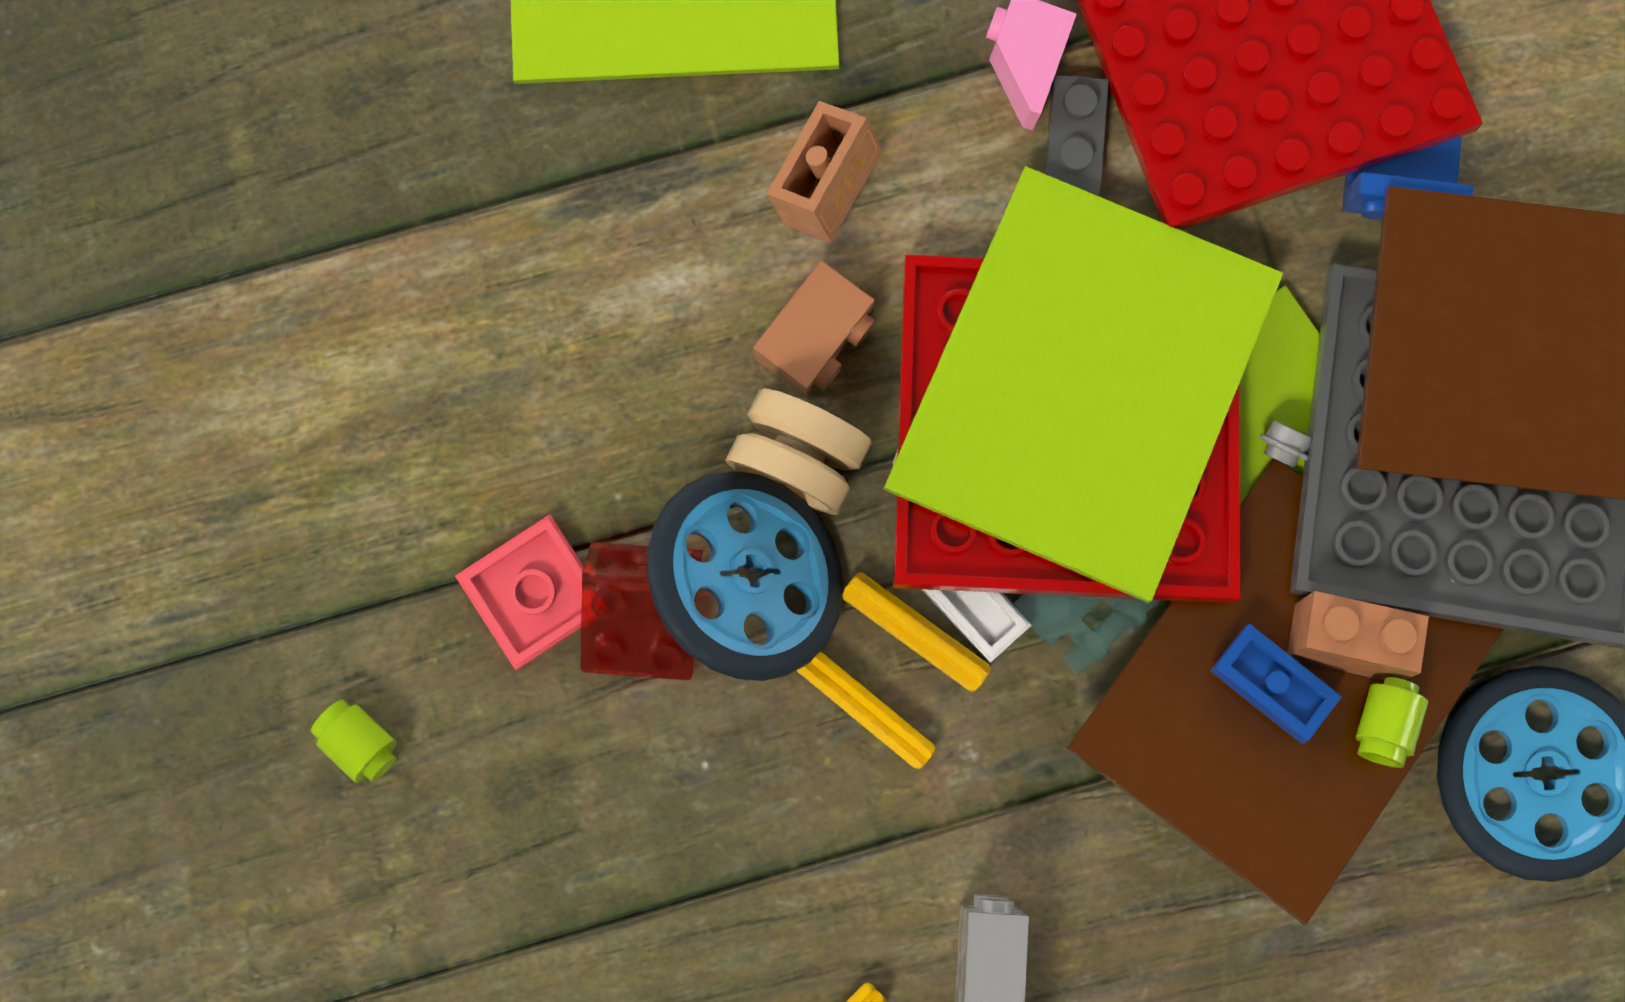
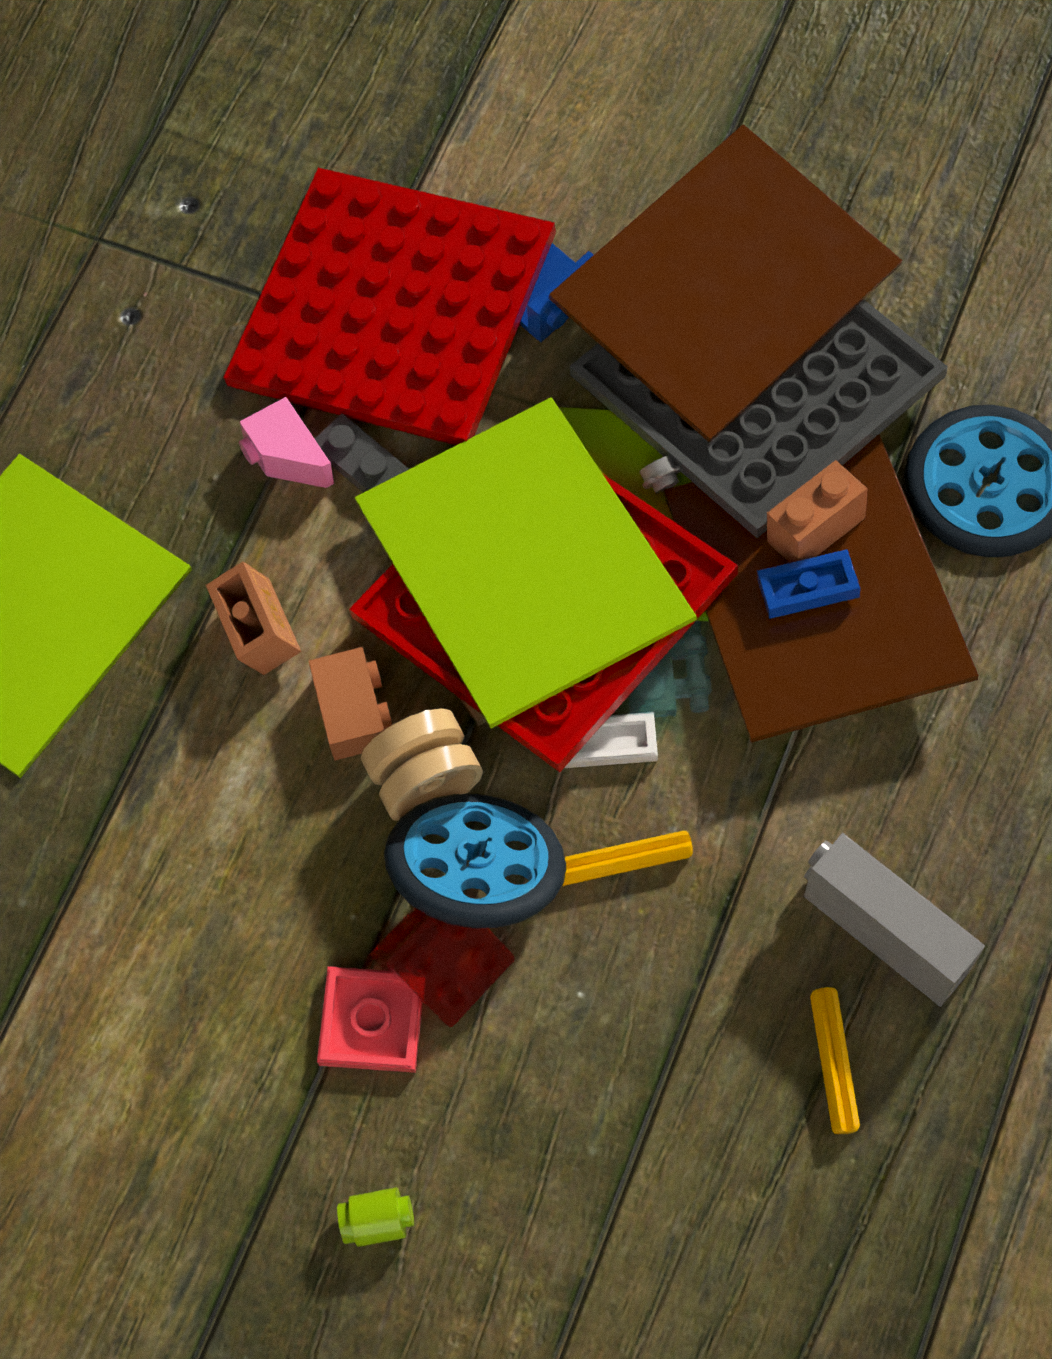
camera: 45 degrees left, 15 degrees down
yellow axle [842,572,991,692] -> none
lime brick [1355,677,1428,768] -> none

